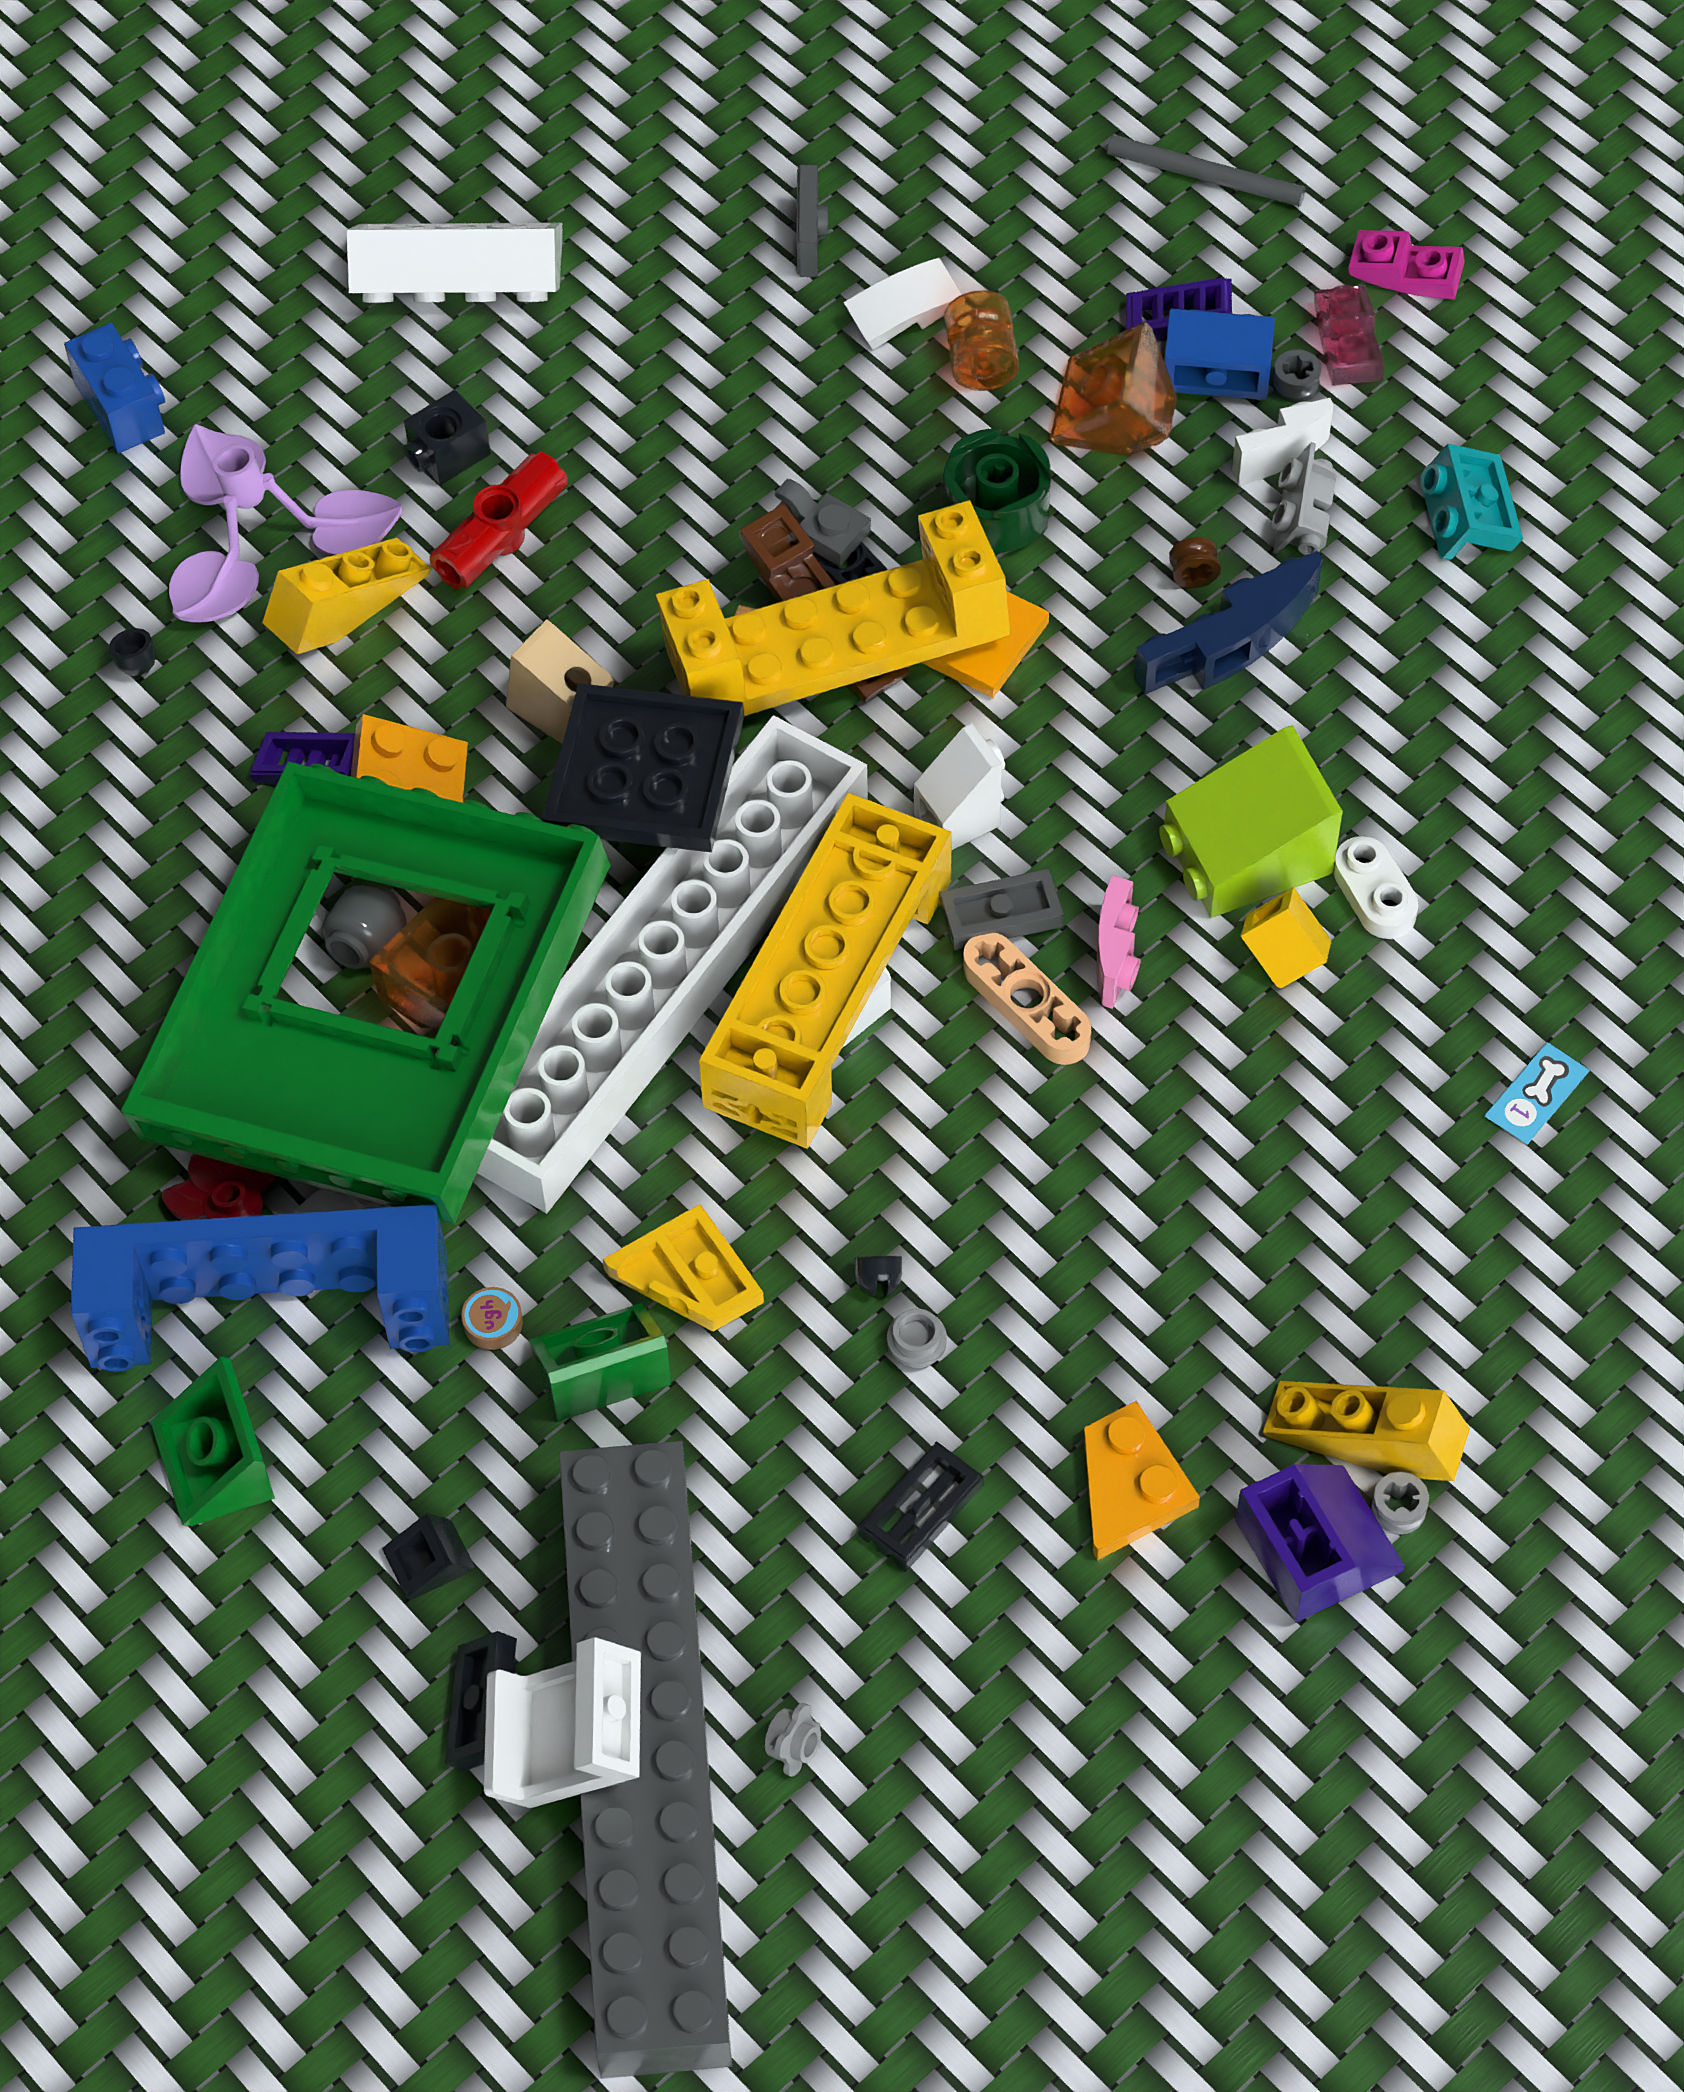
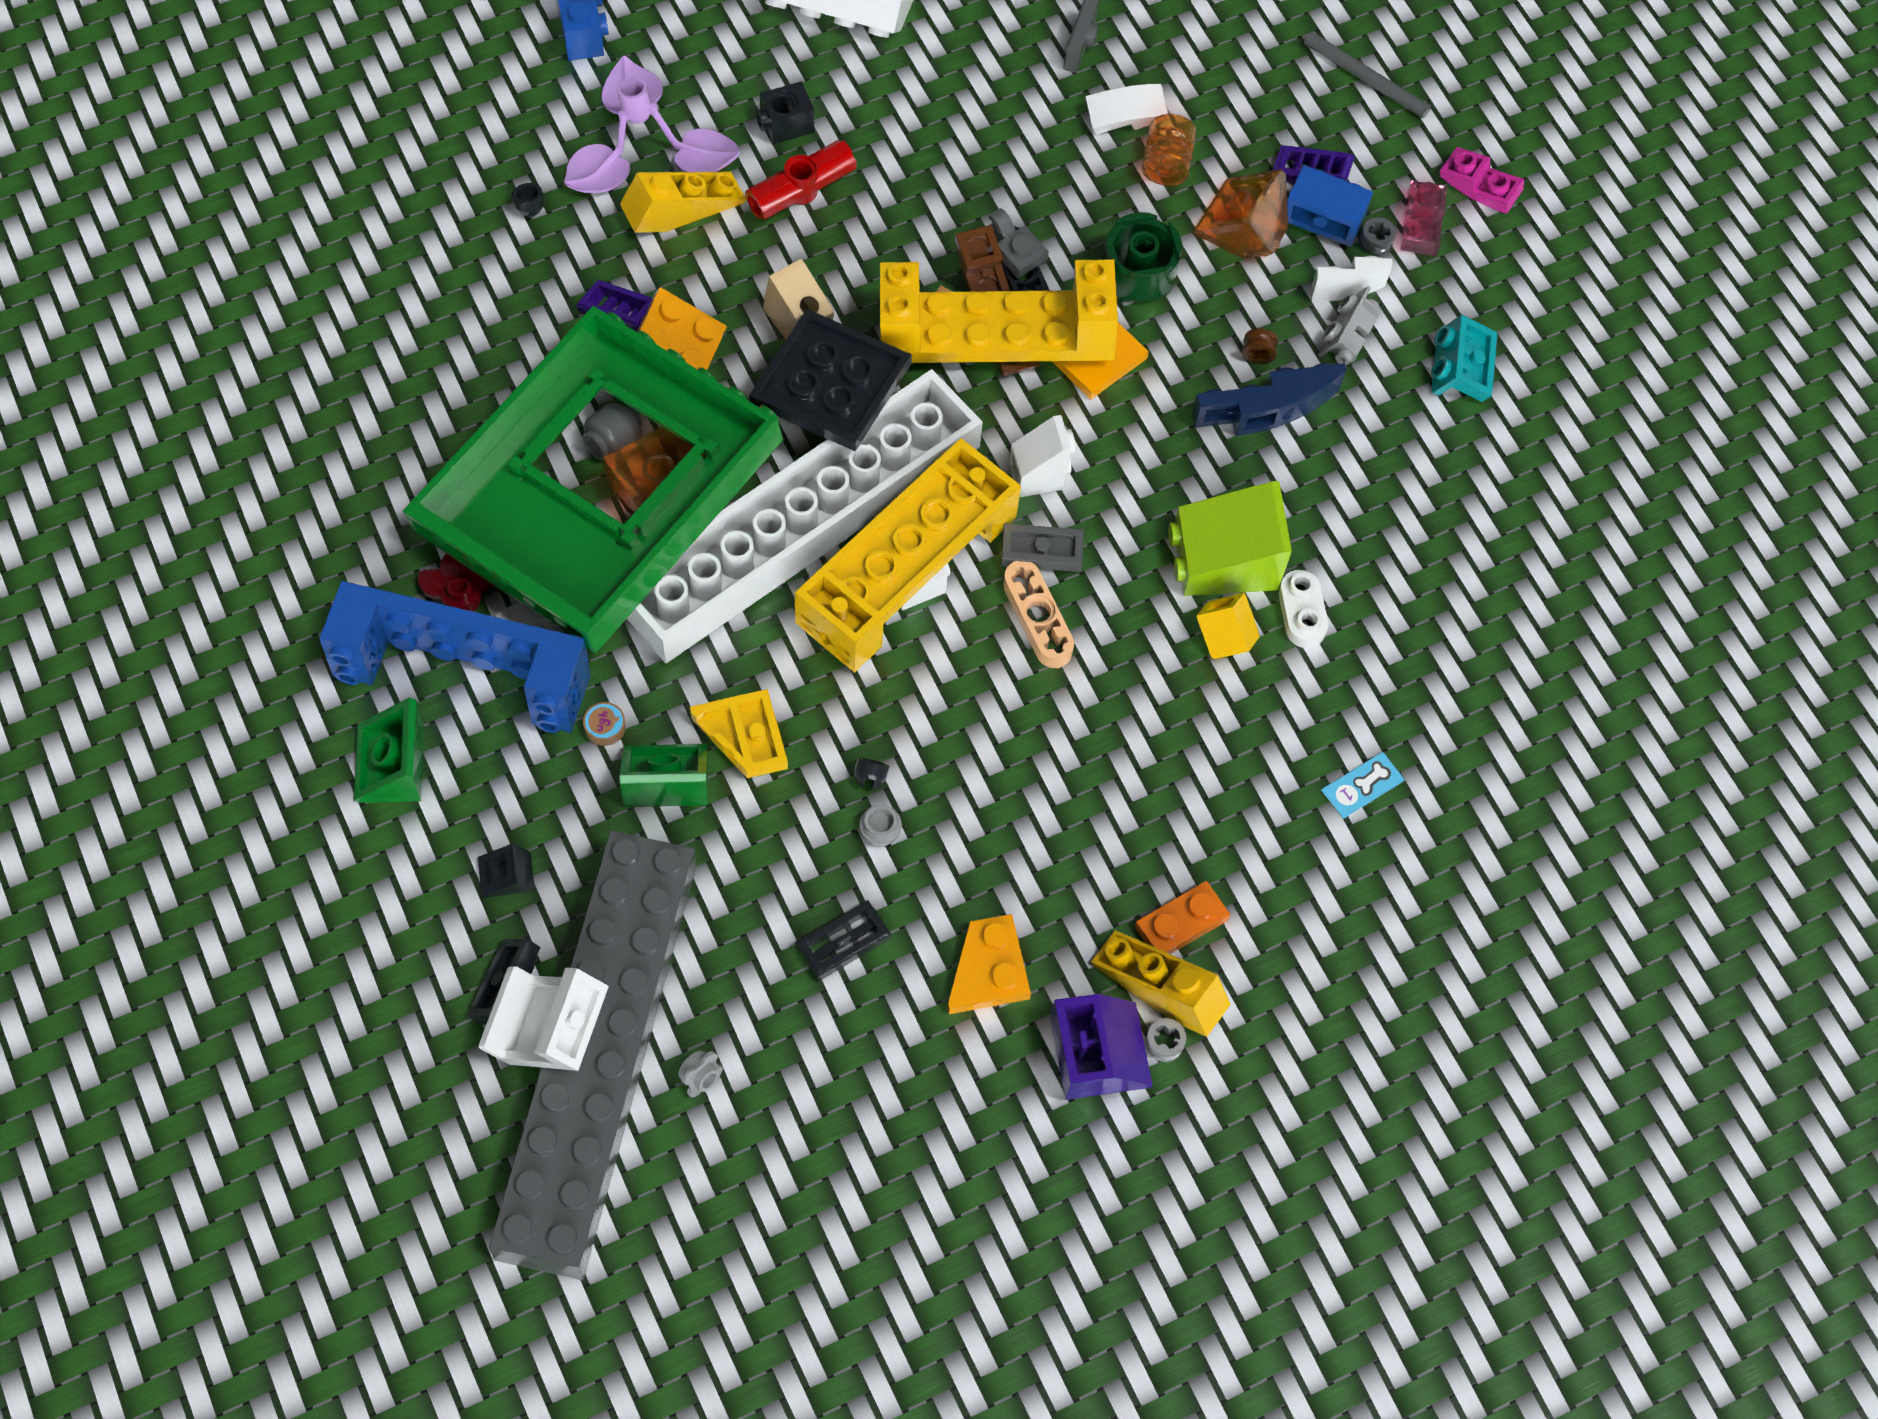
camera: 10 degrees right, 5 degrees up
bright pink slope [1096,875,1141,1009] -> none
none -> orange plate [1135,881,1231,954]

